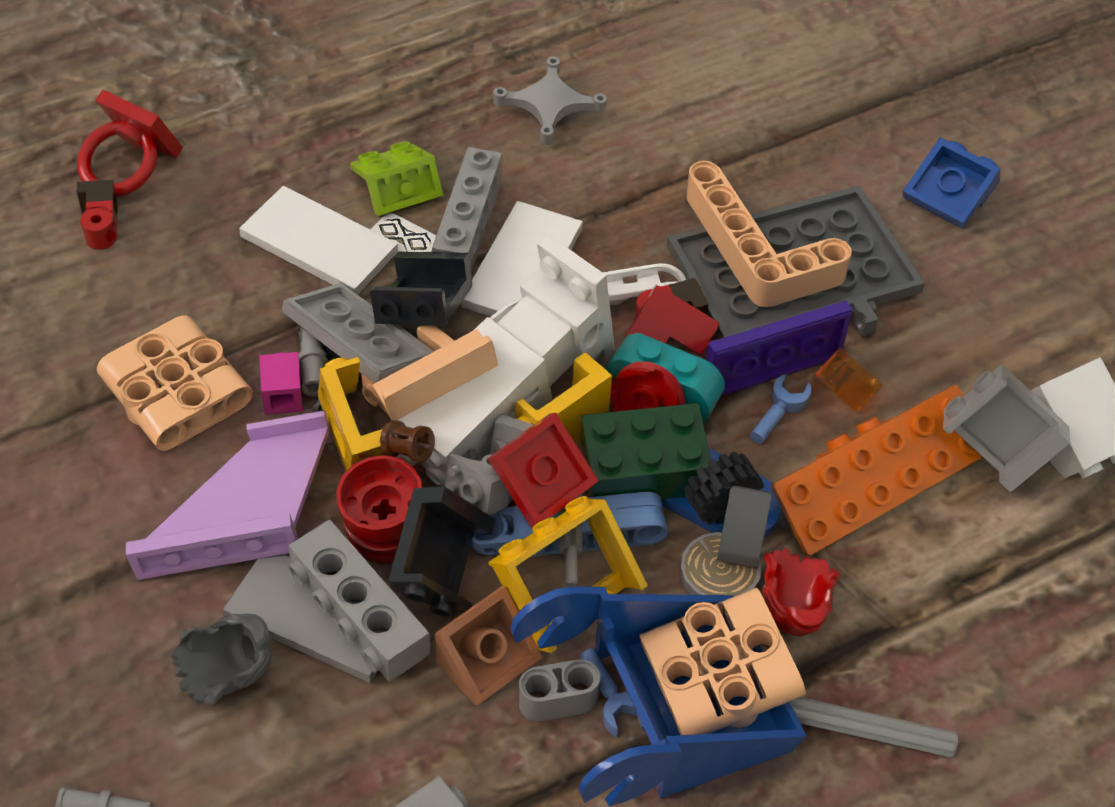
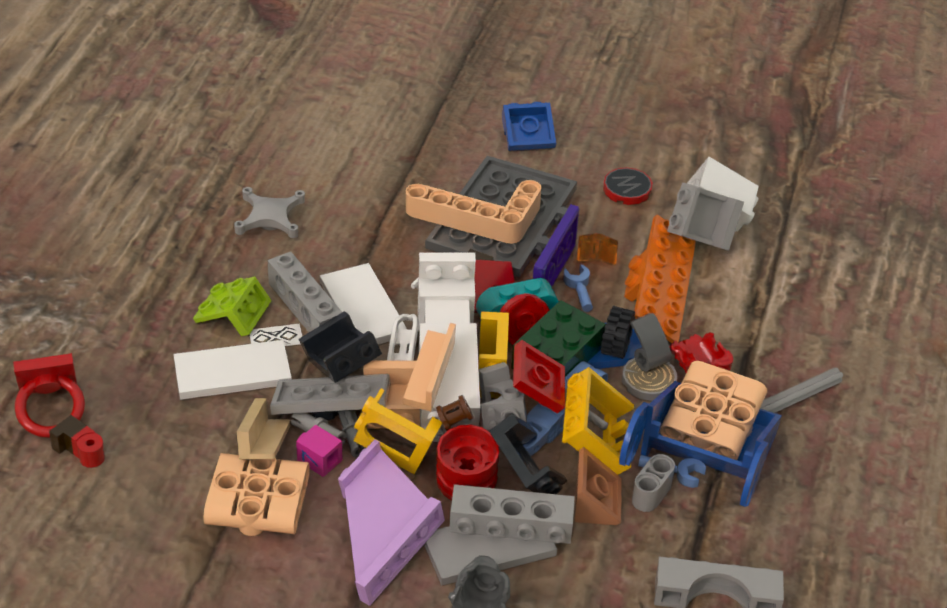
camera: 45 degrees left, 10 degrees down
none -> tan panel [237,398,291,459]
none -> tile [603,167,653,205]

